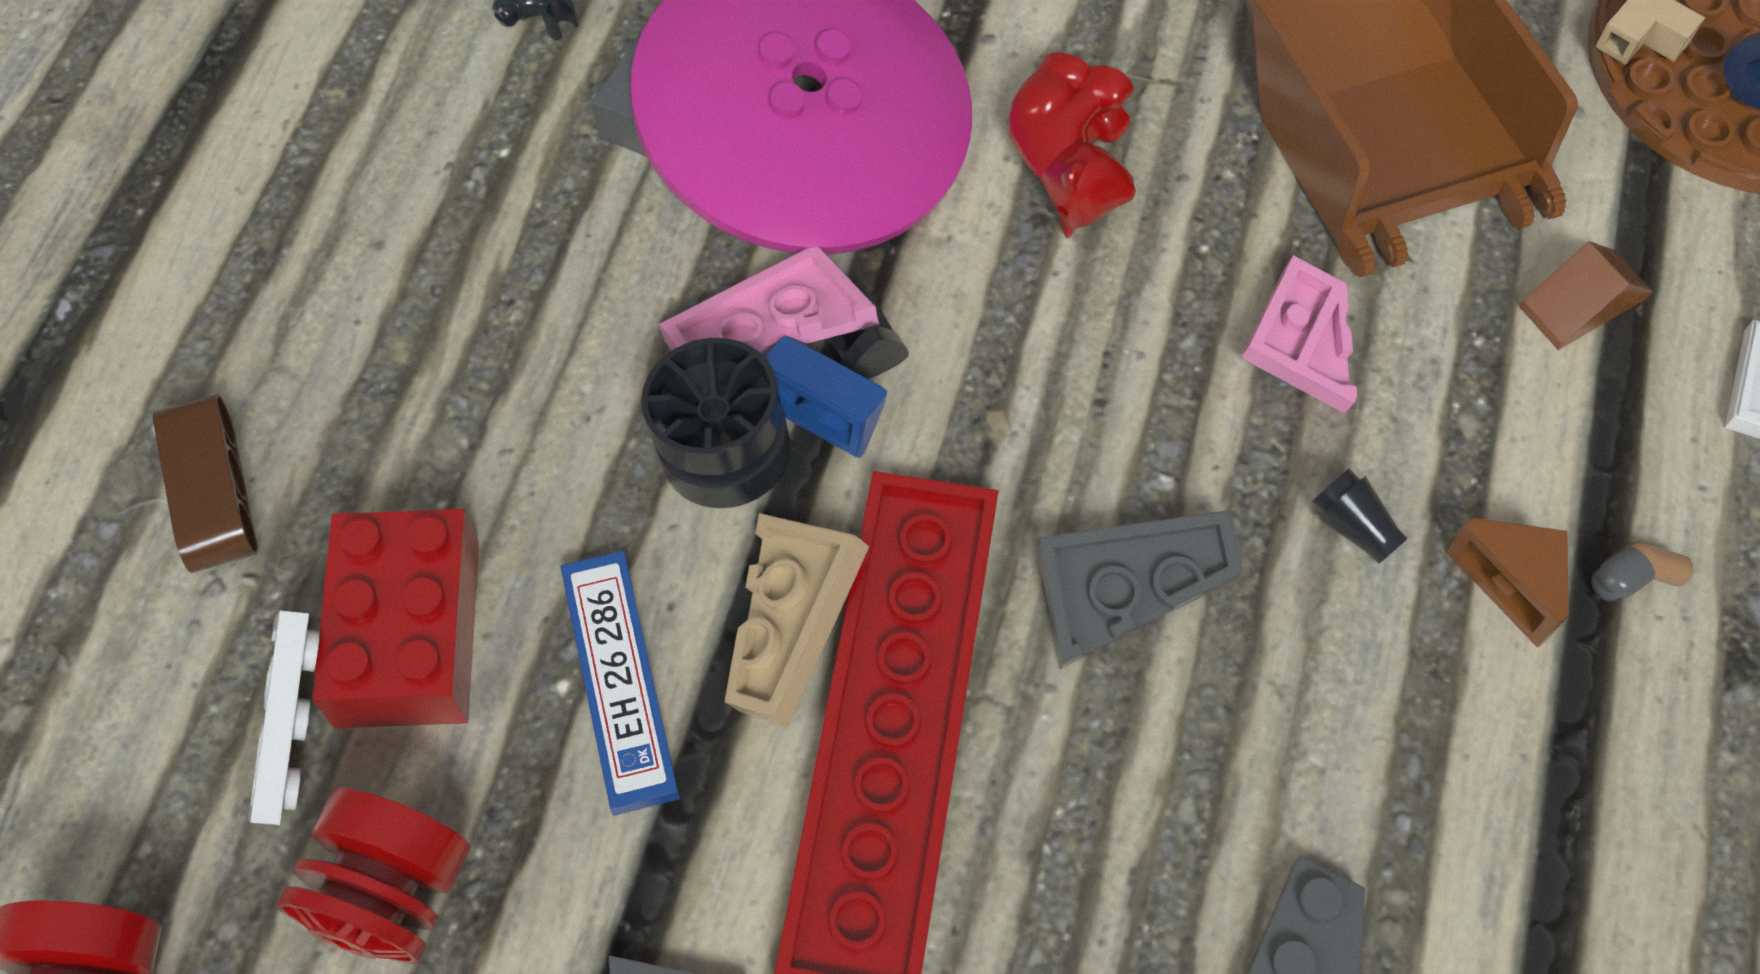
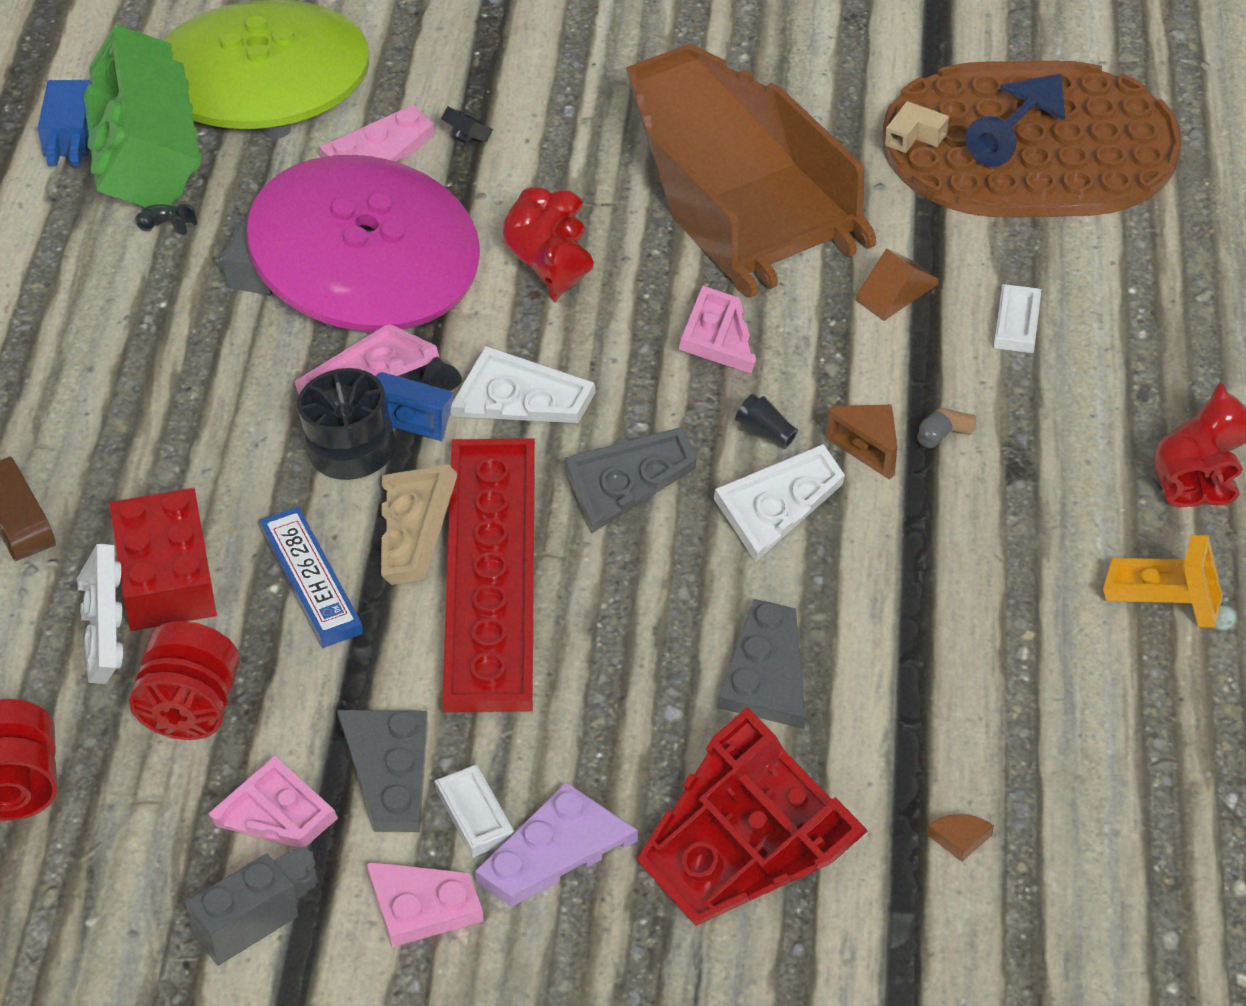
camera: 10 degrees left, 15 degrees down
none -> white wing [450,346,596,423]
none -> white wing [714,444,845,562]

